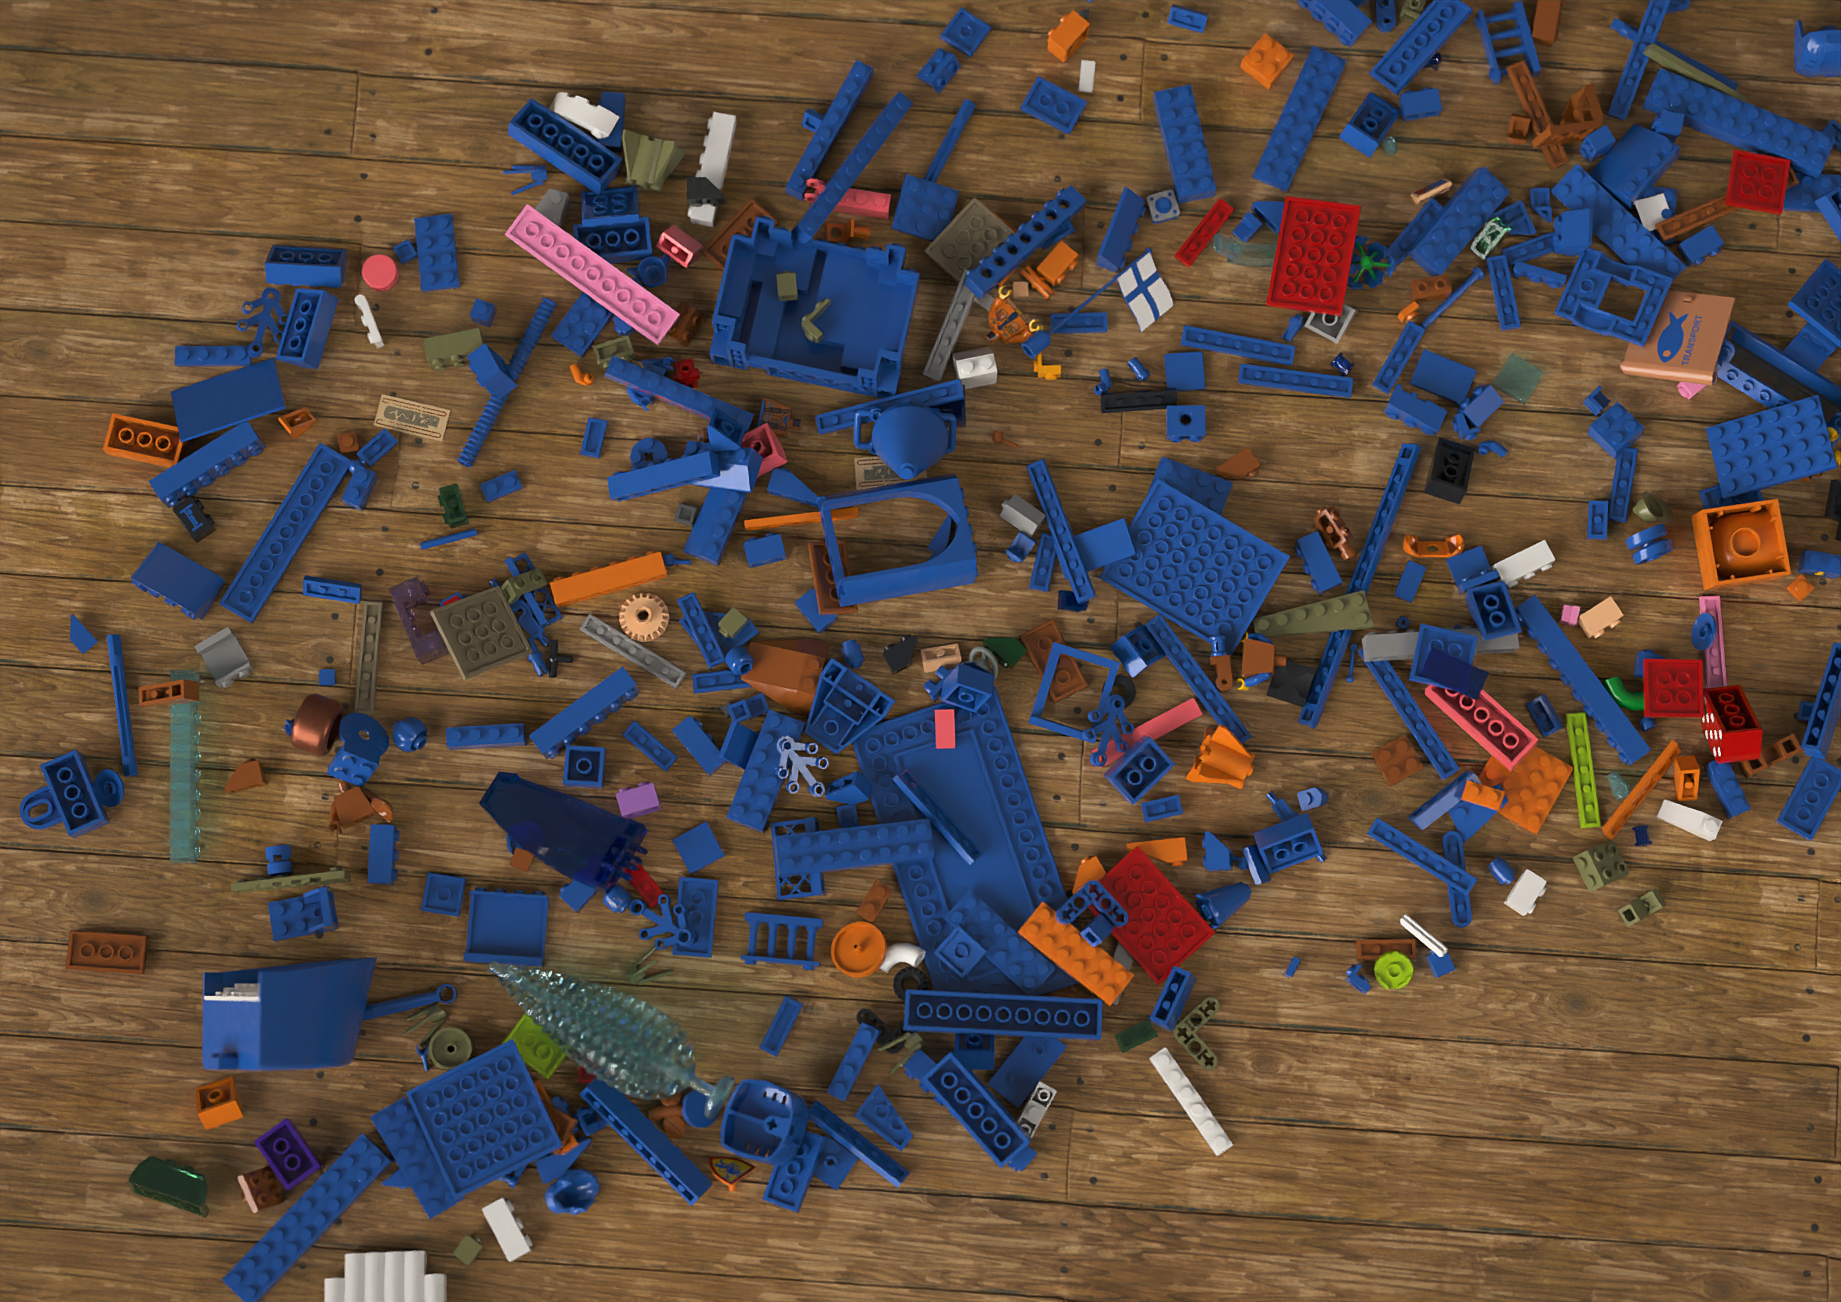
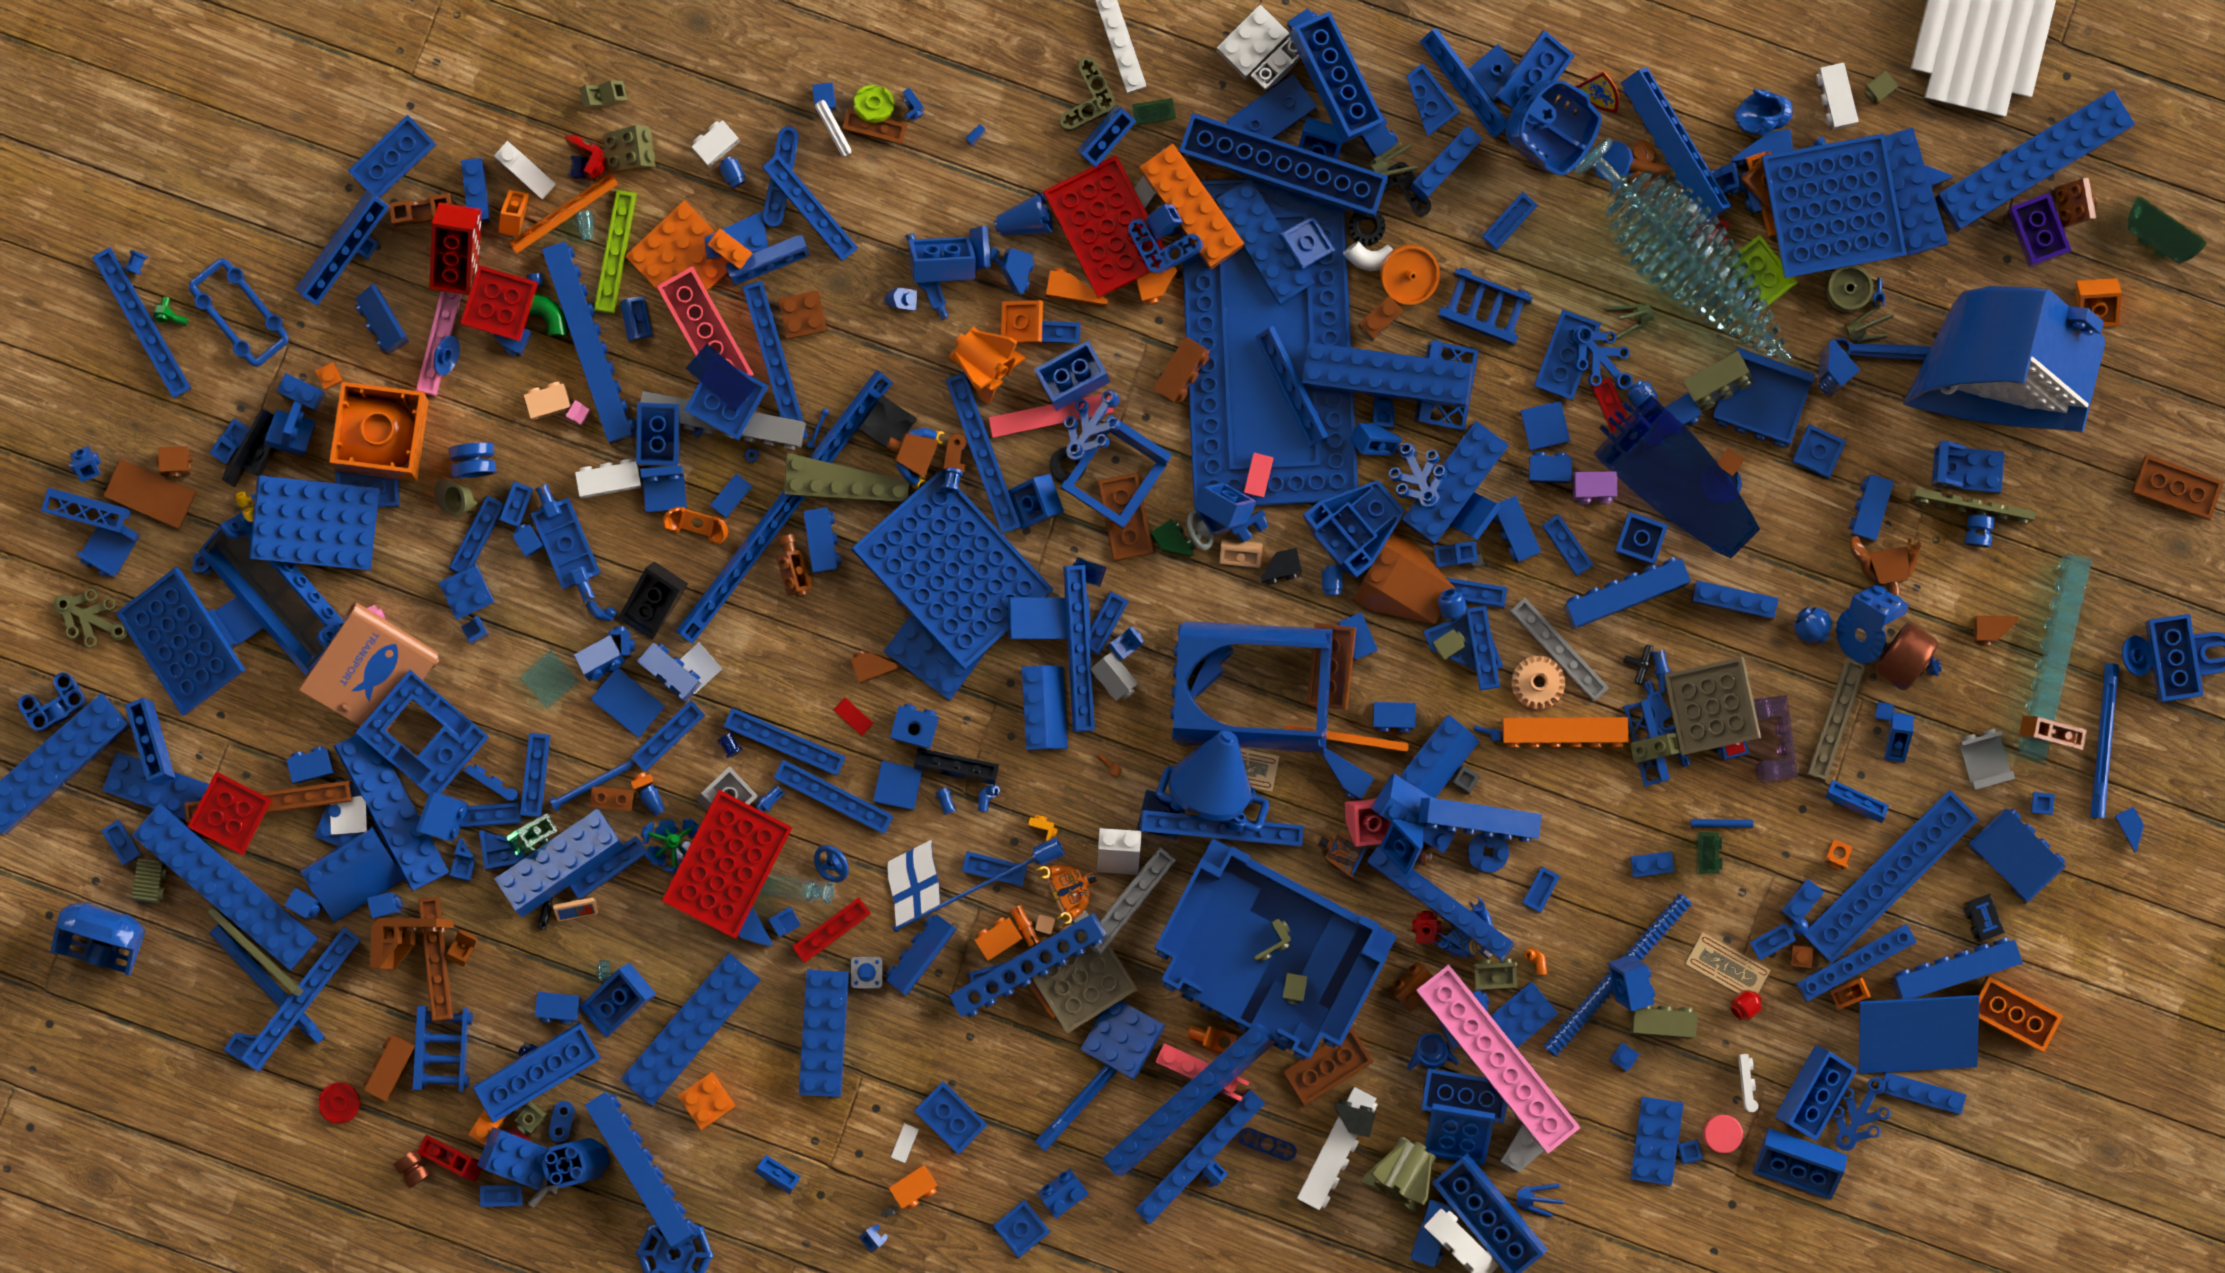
camera: 165 degrees left, 5 degrees up
coral brick [656,225,704,268] -> none
none -> olive brick [132,858,168,904]
none -> blue bracket [264,401,316,456]
none -> blue slope [355,284,410,354]
none -> blue brick [512,524,544,558]
none -> blue plate [531,484,601,603]
none -> black piece [537,896,554,930]
none -> red bracket [564,134,606,181]
none -> blue cone [638,784,665,816]
none -> white sticker [680,642,722,694]
none -> blue piece [814,845,849,883]
none -> red sticker [834,697,874,736]
none -> orange plate [1001,300,1043,343]
none -> blue slope [1022,666,1068,751]
none -> dark orange brick [1153,336,1210,404]
none -> white brick [1216,5,1289,81]
none -> clear blue beam [1238,1128,1297,1161]
none -> blue brick [1528,452,1572,483]
none -> olive brick [1683,351,1754,410]
none -> red head [1730,990,1762,1021]
none -> blue brick [1795,924,1917,1002]
none -> blue slope [1818,339,1860,396]
none -> orange bracket [1825,840,1852,871]
none -> blue slope [1884,712,1913,763]
none -> blue plate [2031,792,2055,815]

